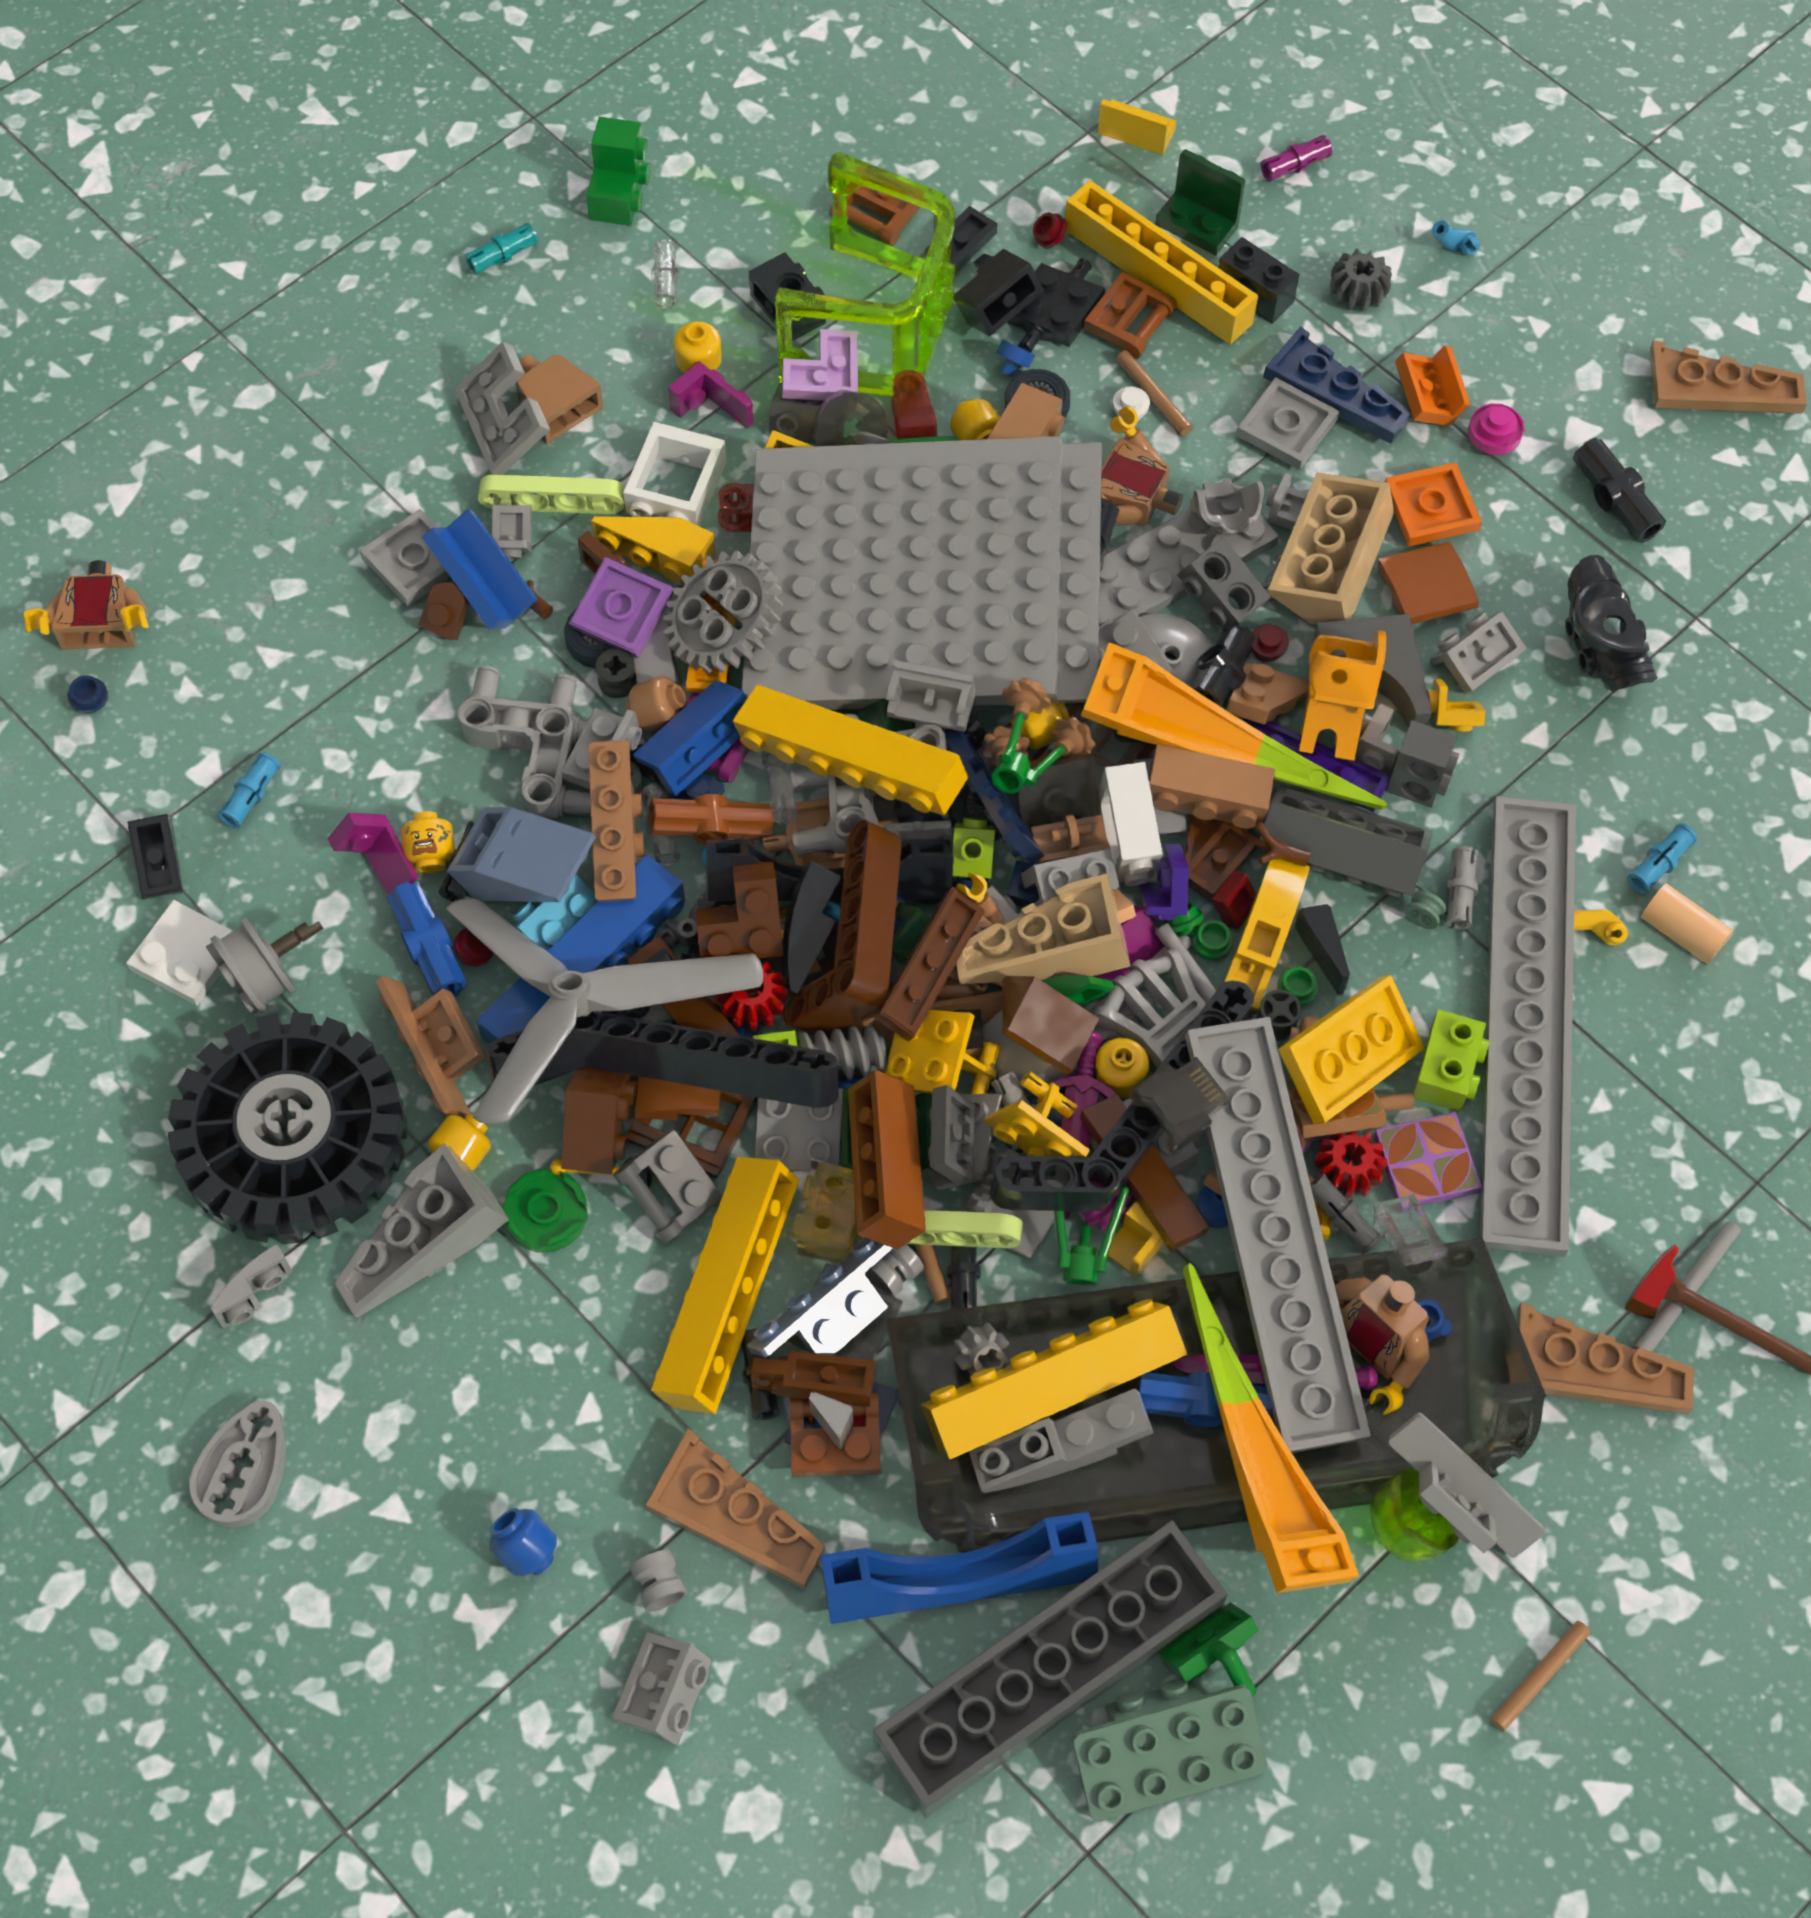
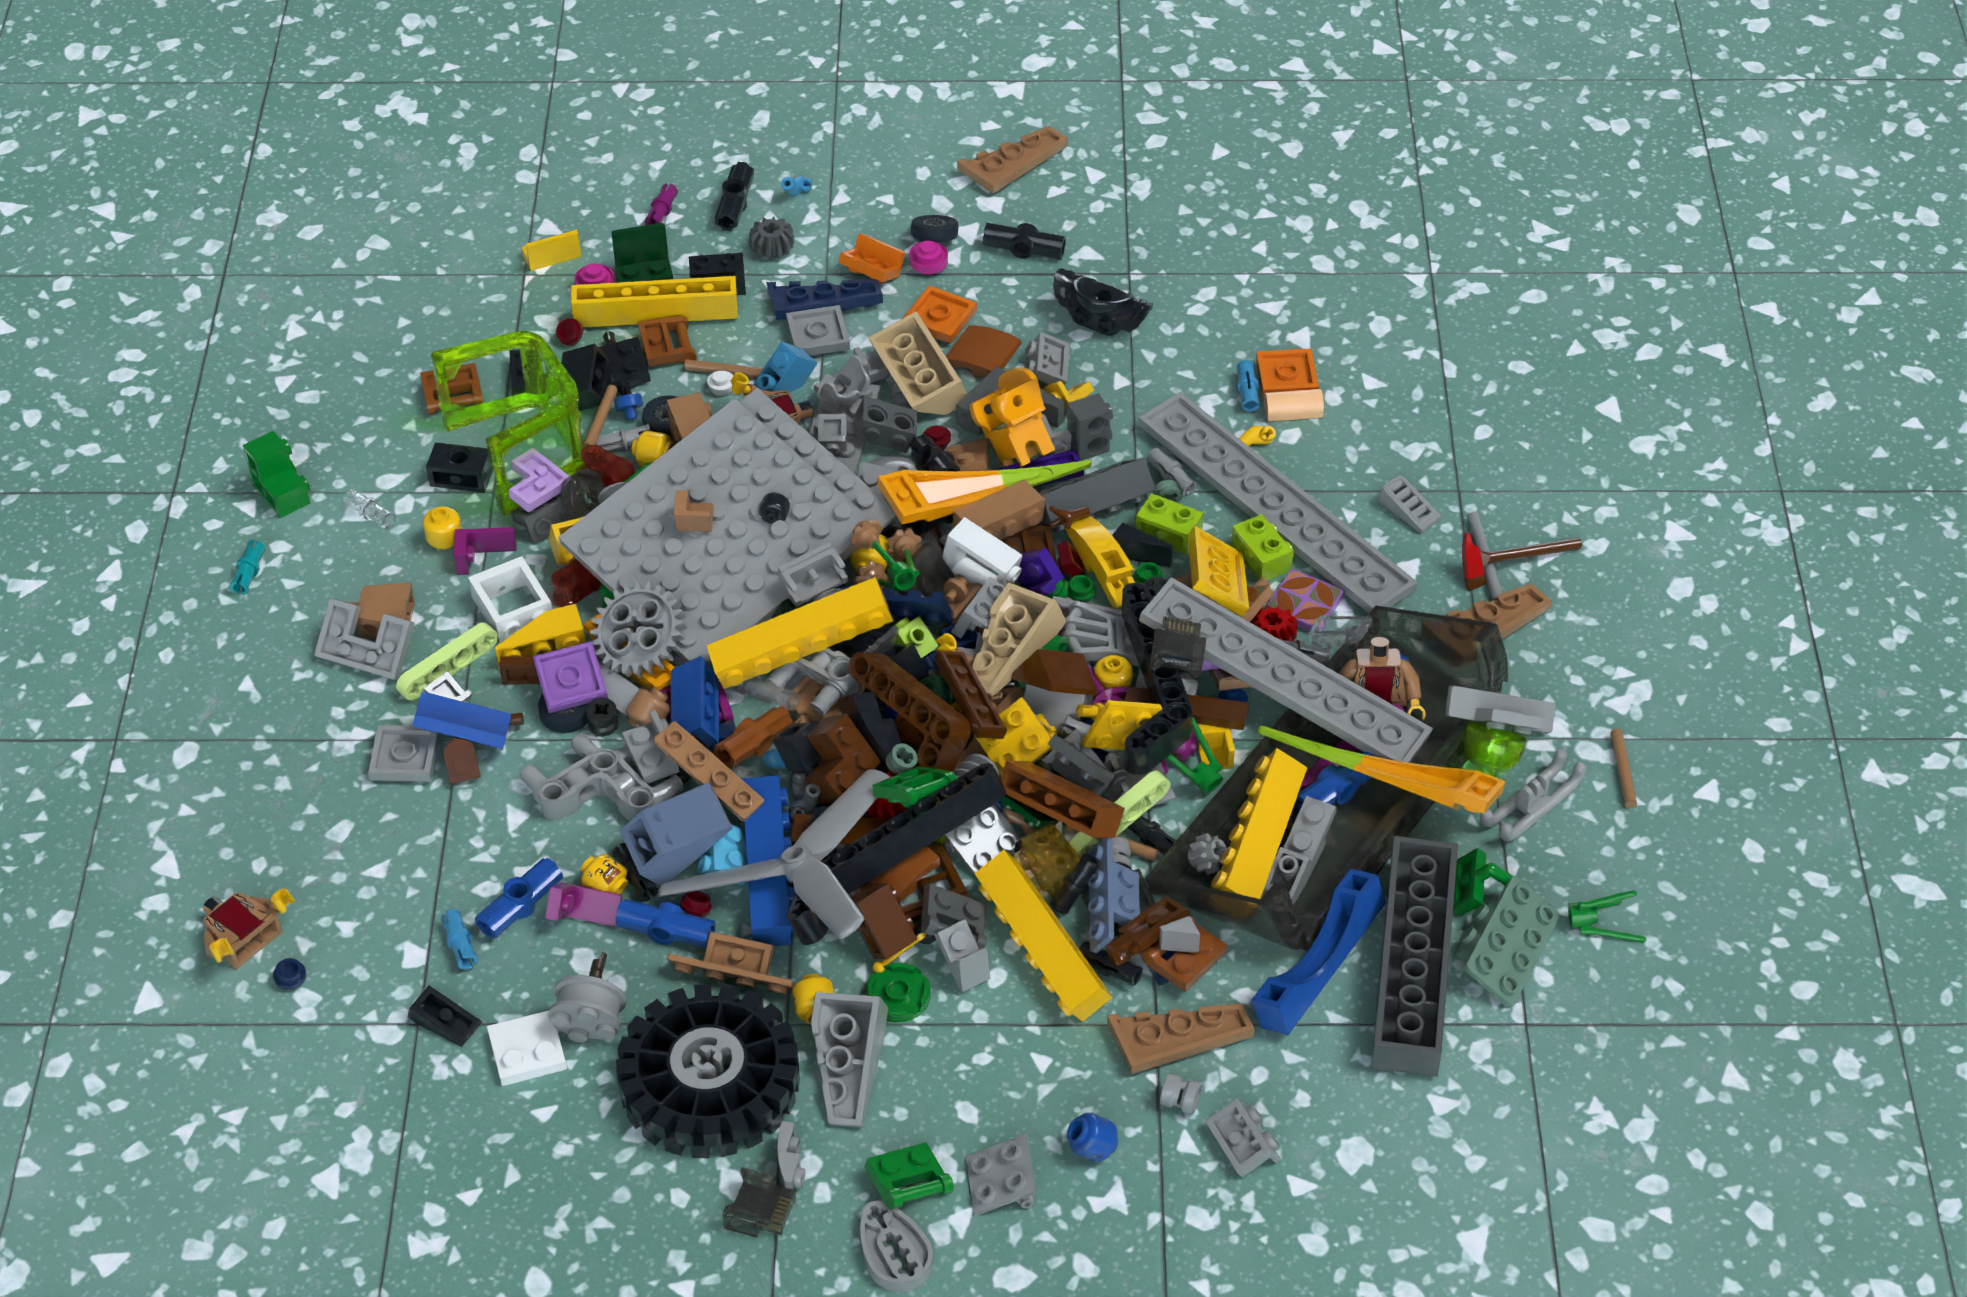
camera: 45 degrees left, 15 degrees down
none -> blue piece [475,857,563,939]
none -> dark pink plate [574,264,615,285]
none -> medium nougat bar [583,385,618,451]
none -> light grey axle [596,424,651,453]
none -> medium nougat panel [674,490,714,532]
none -> black piece [715,162,754,231]
none -> clear smoke piece [723,1167,796,1238]
none -> dark azure slope [753,341,818,393]
none -> black piece [759,492,790,524]
none -> light grey bracket [817,414,847,454]
none -> green plate [864,1142,954,1210]
none -> green plate [872,766,957,808]
none -> sand green bush [886,743,918,775]
none -> black bush [911,215,959,242]
none -> light grey slope [934,919,990,993]
none -> light grey hinge [965,1133,1037,1216]
none -> black pin [1050,853,1101,915]
none -> lime brick [1136,493,1204,555]
none -> orange plate [1256,348,1319,398]
none -> light grey slope [1379,475,1441,534]
none -> light grey piece [1480,749,1586,842]
none -> green plant [1568,890,1646,943]

